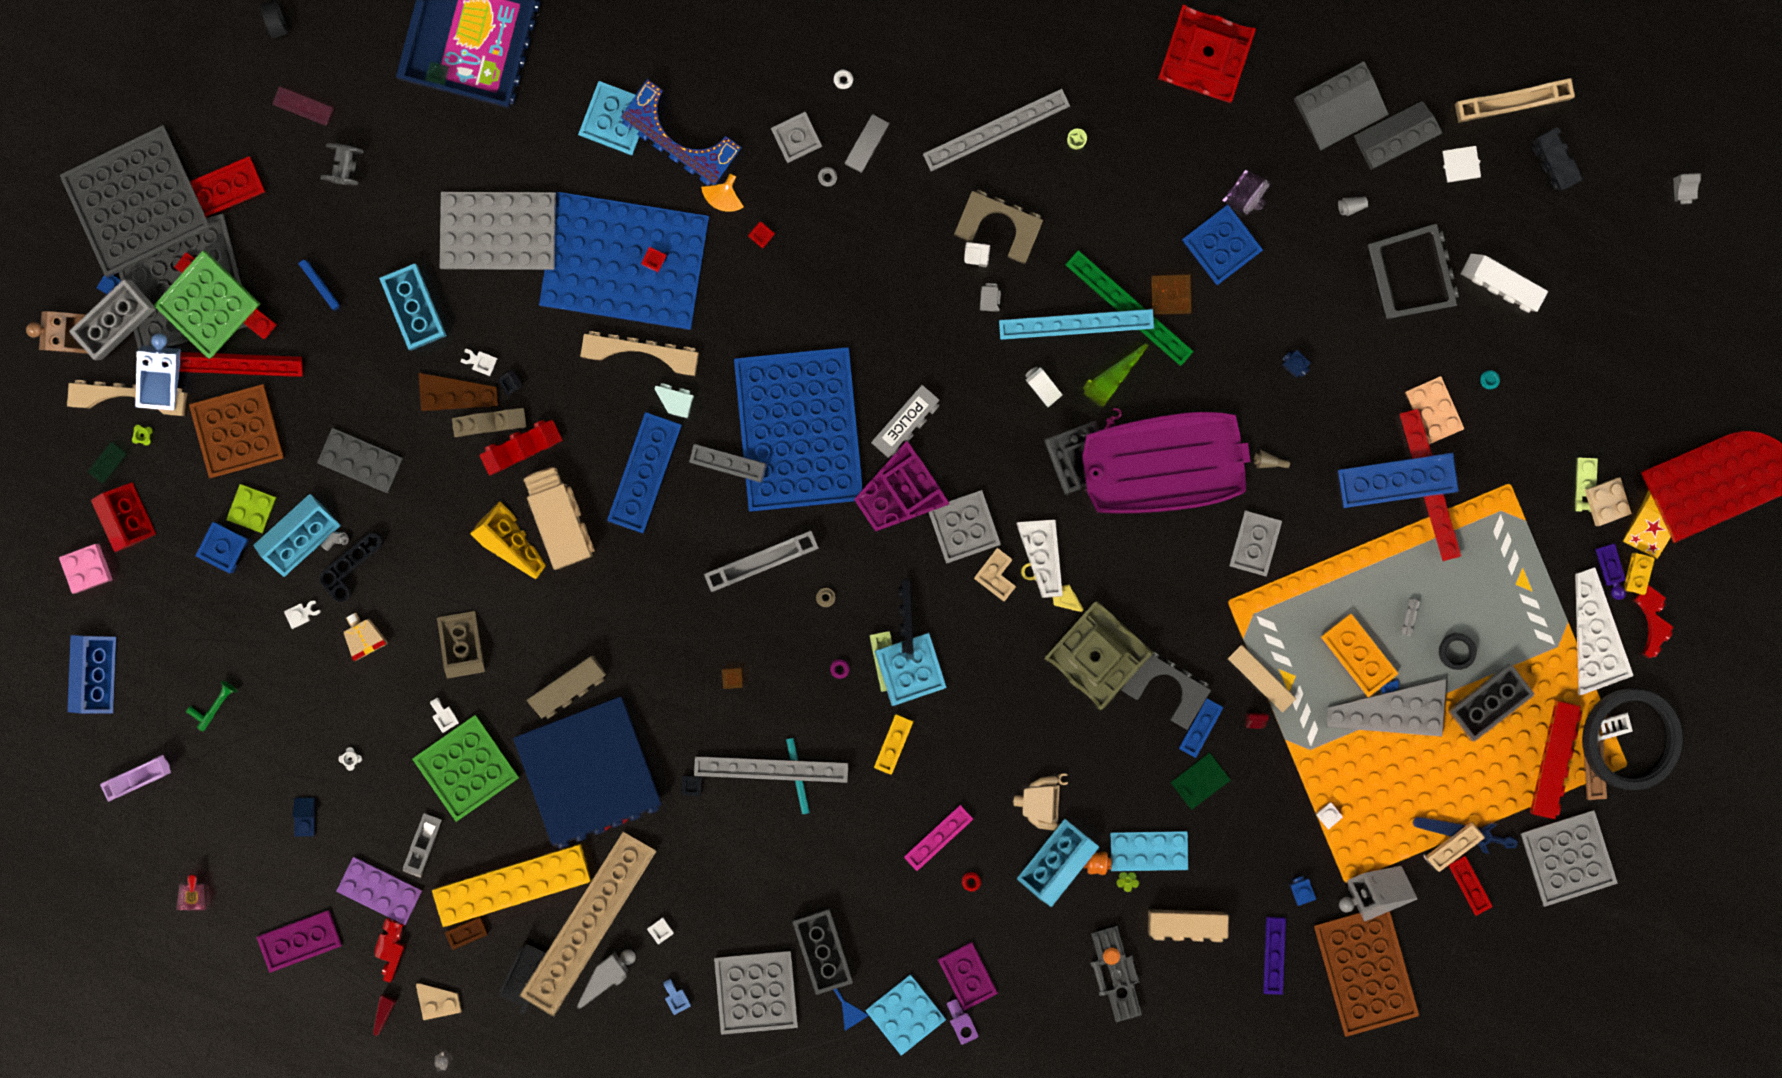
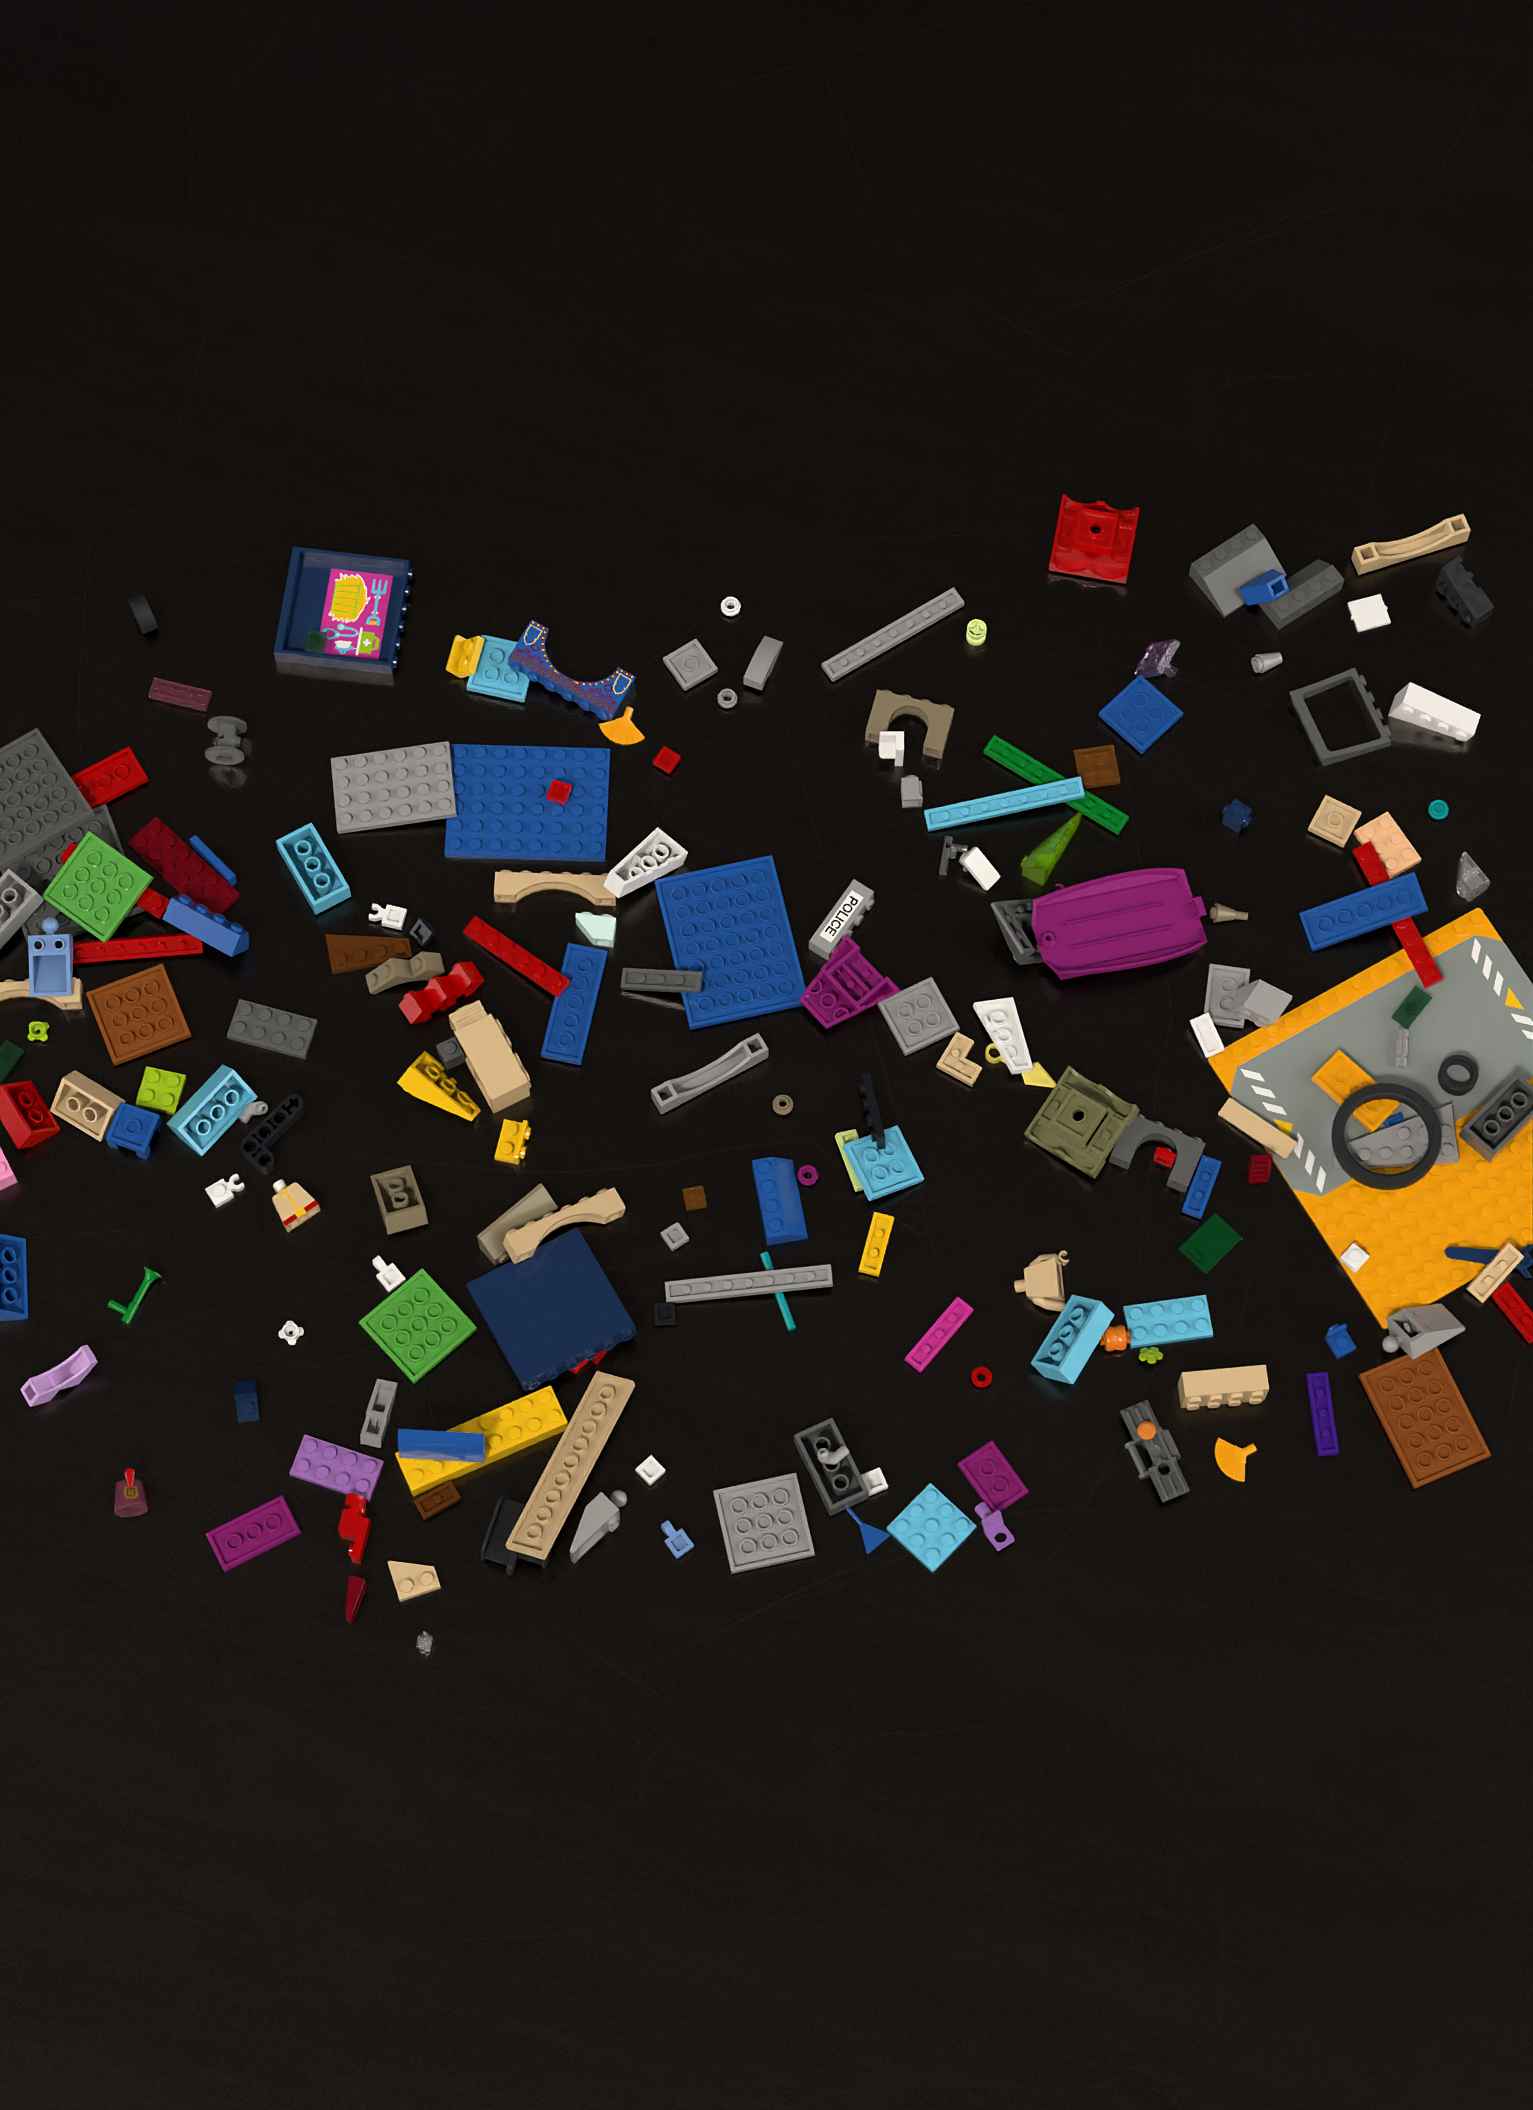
camera: 10 degrees left, 20 degrees down
none -> tan slope [50,1070,125,1142]
none -> dark red plate [127,817,241,914]
none -> blue slope [163,894,249,957]
none -> blue slope [398,1429,486,1463]
none -> dark grey brick [436,1036,465,1070]
none -> yellow bracket [446,635,484,678]
none -> red plate [463,916,570,998]
none -> yellow bracket [494,1119,531,1165]
none -> tan arch [503,1187,626,1264]
none -> white wedge [603,827,688,898]
none -> light grey plate [660,1222,689,1251]
none -> blue slope [752,1157,808,1246]
none -> light grey arm [817,1445,850,1465]
none -> white plate [861,1467,888,1496]
none -> dark grey hose [939,836,968,875]
none -> red plate [1153,1147,1177,1168]
none -> white tile [1190,1012,1225,1058]
none -> light orange hand [1215,1437,1257,1482]
none -> light grey slope [1231,979,1292,1027]
none -> blue slope [1240,569,1290,605]
none -> tan plate [1308,795,1362,848]
none -> black tyre [1331,1083,1441,1190]
none -> clear green plate [1391,986,1432,1029]
none -> clear slope [1456,851,1490,902]

